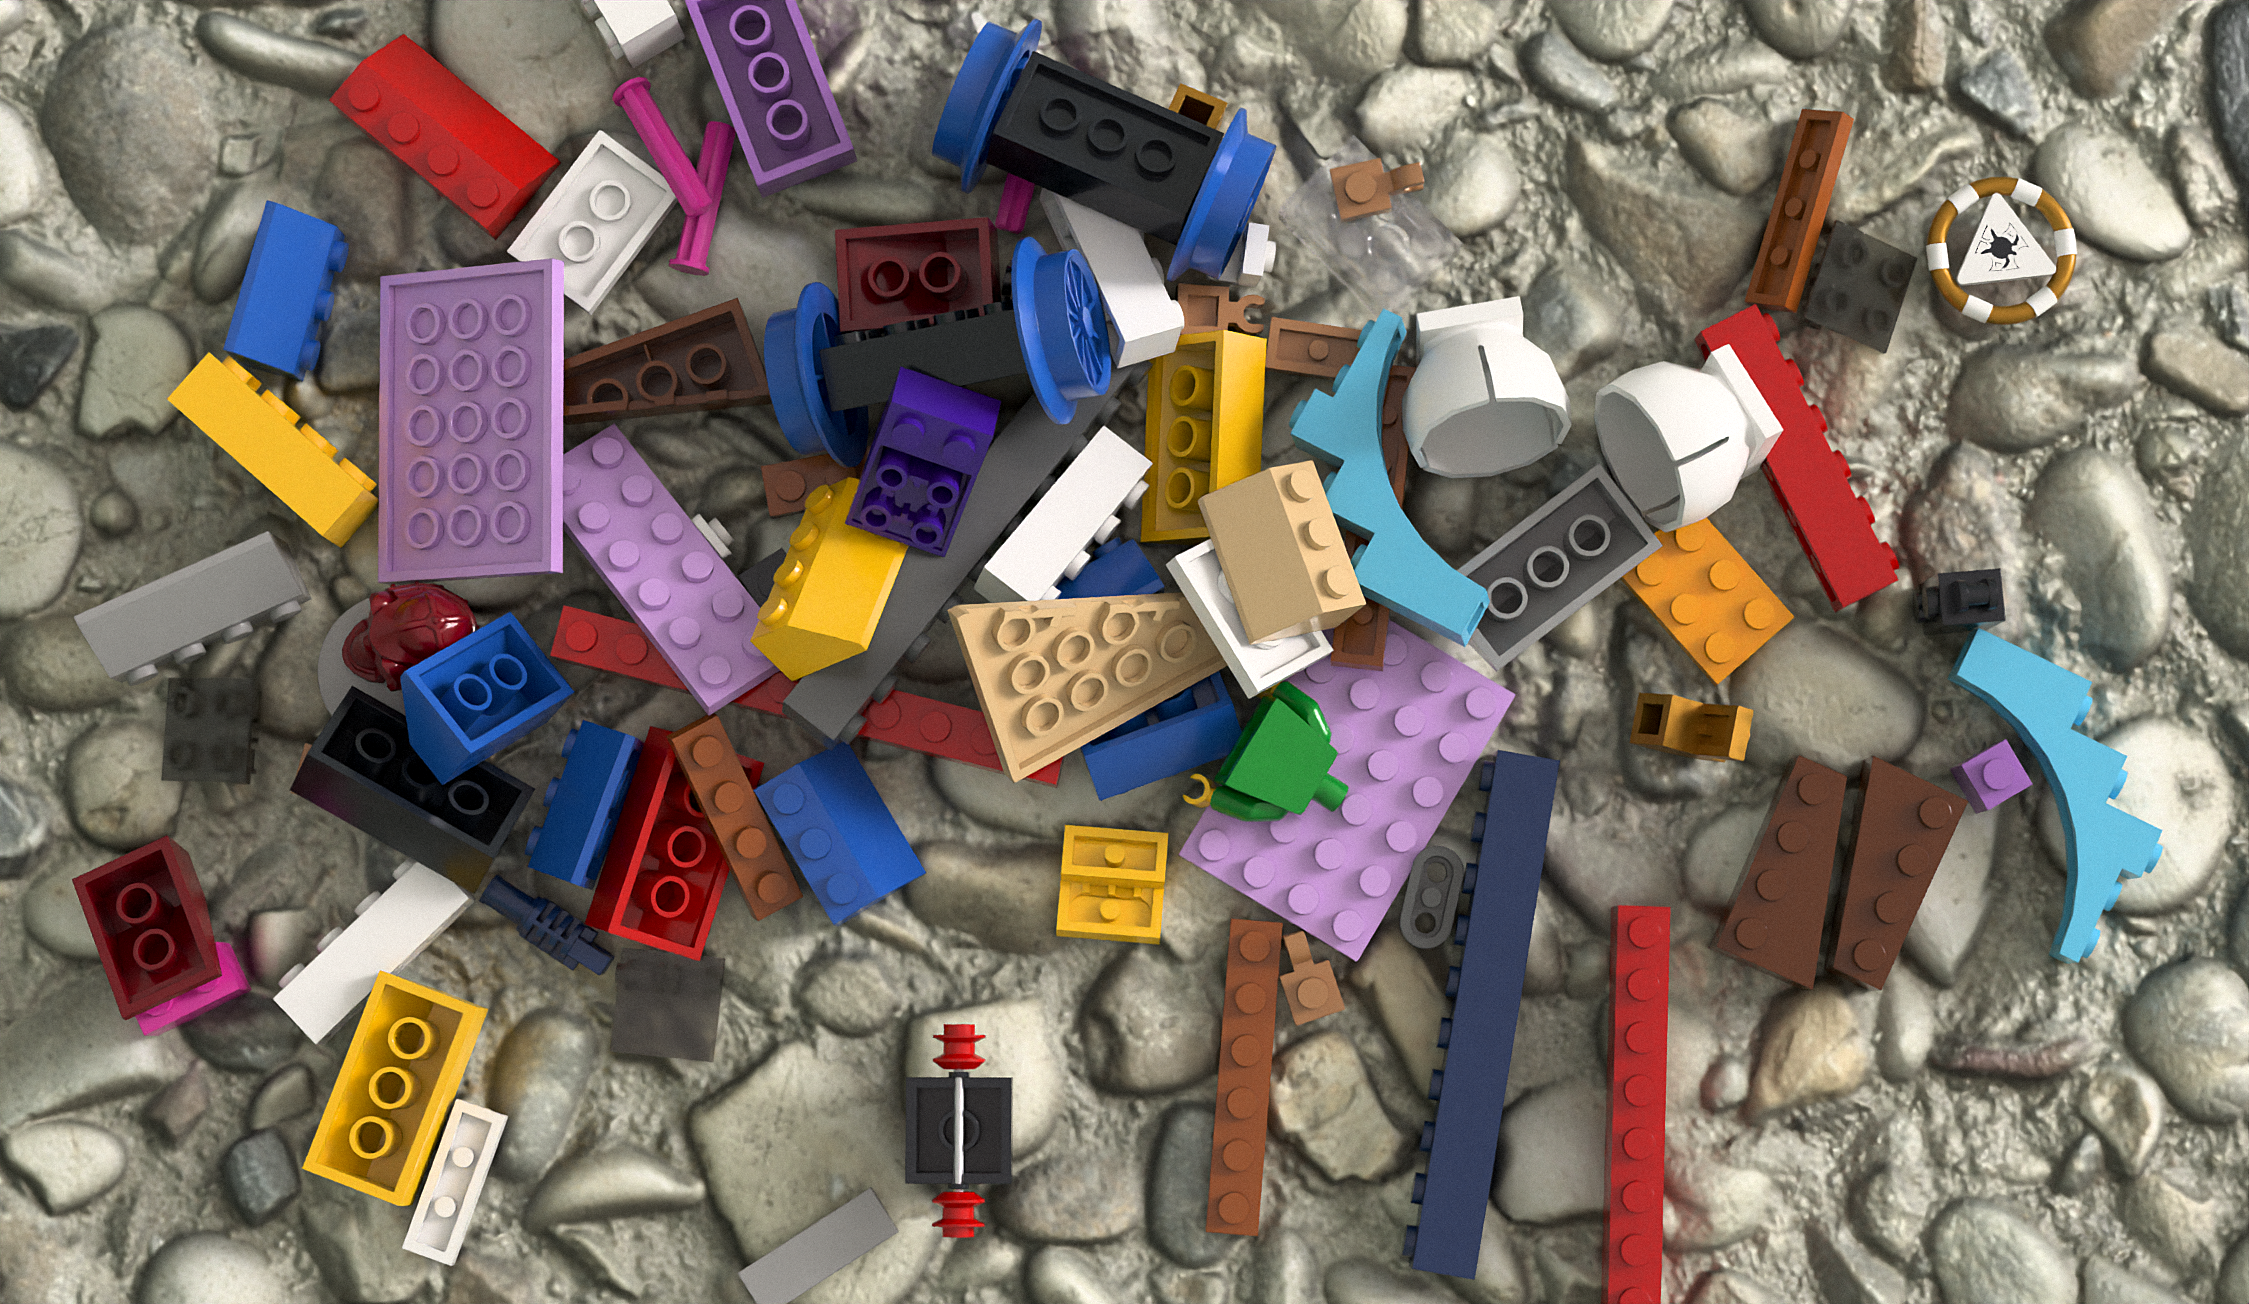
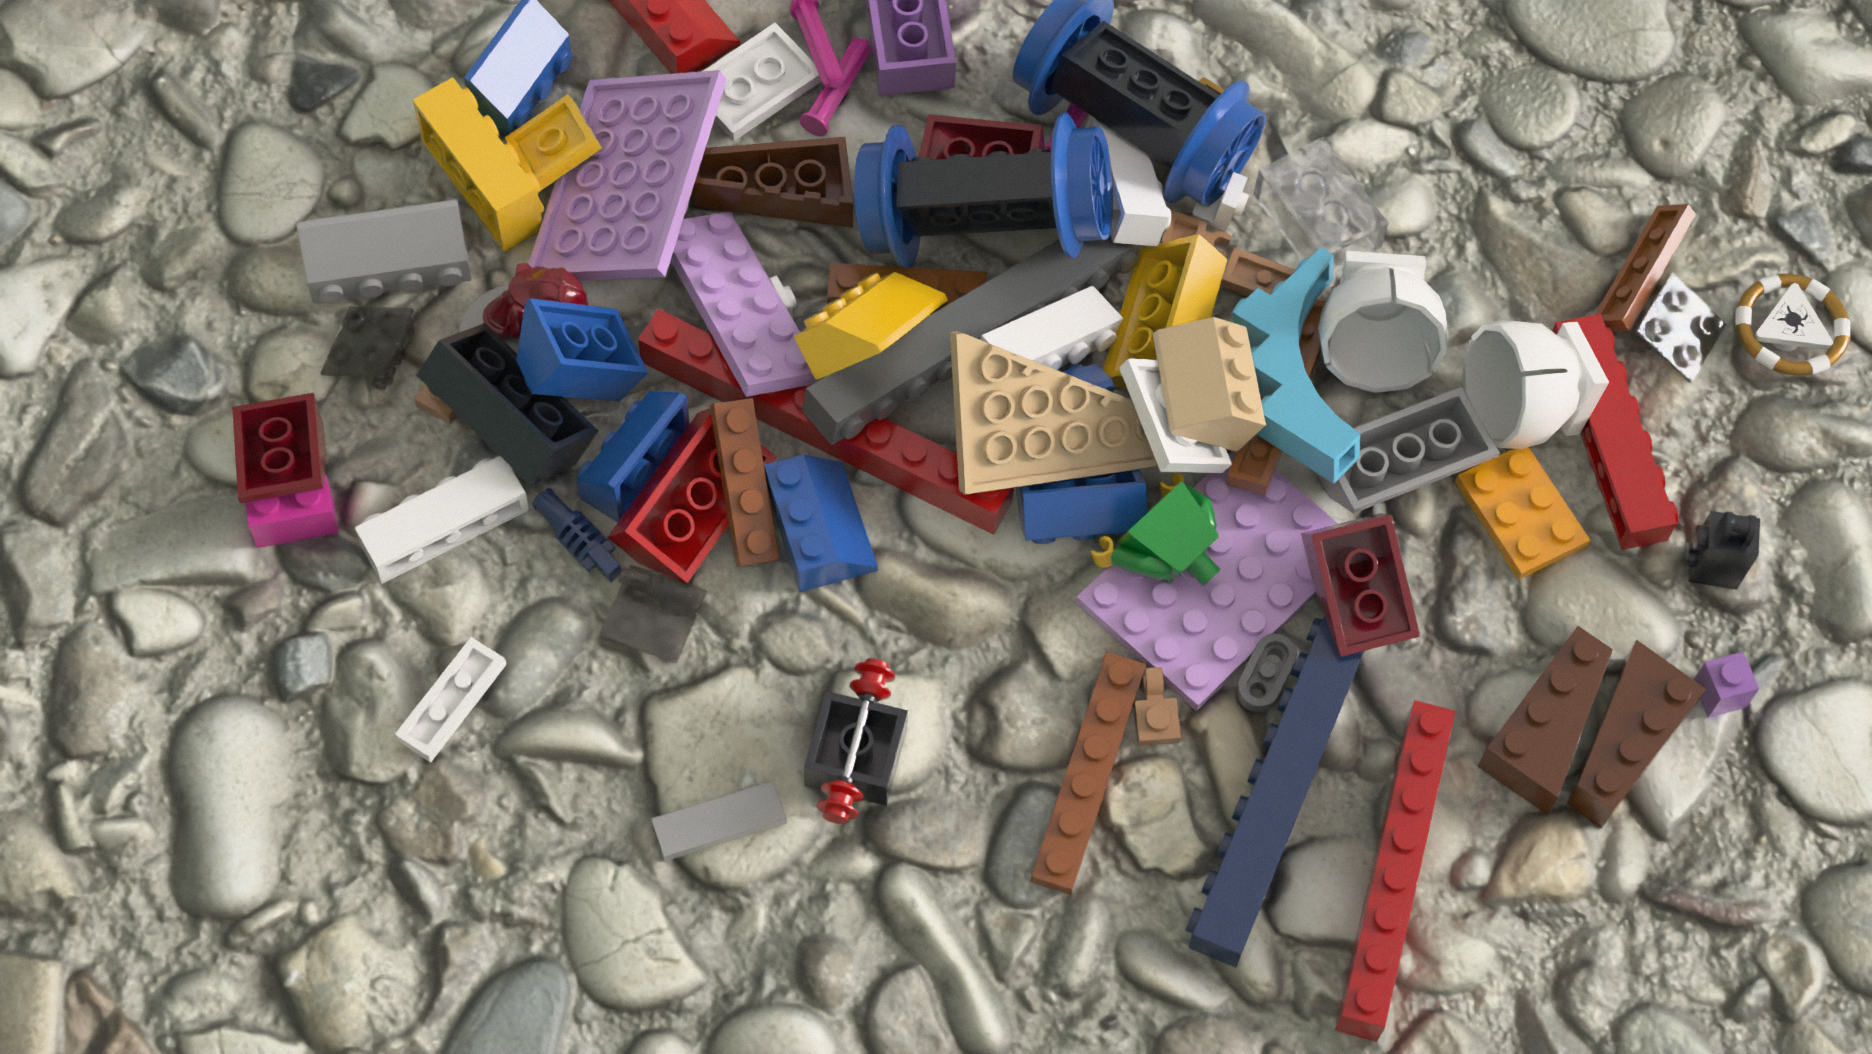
camera: 10 degrees right, 20 degrees down
yellow slope [302,970,489,1206] -> none
dark purple slope [845,366,1001,557] -> none
yellow slope [1056,825,1169,945] -> none
medium nougat plate [1329,158,1425,223] -> none
pearl gold brick [1629,692,1754,763] -> none
medium azure arch [1947,628,2163,964] -> none
none -> yellow plate [505,94,602,190]
none -> dark red slope [1301,513,1421,657]

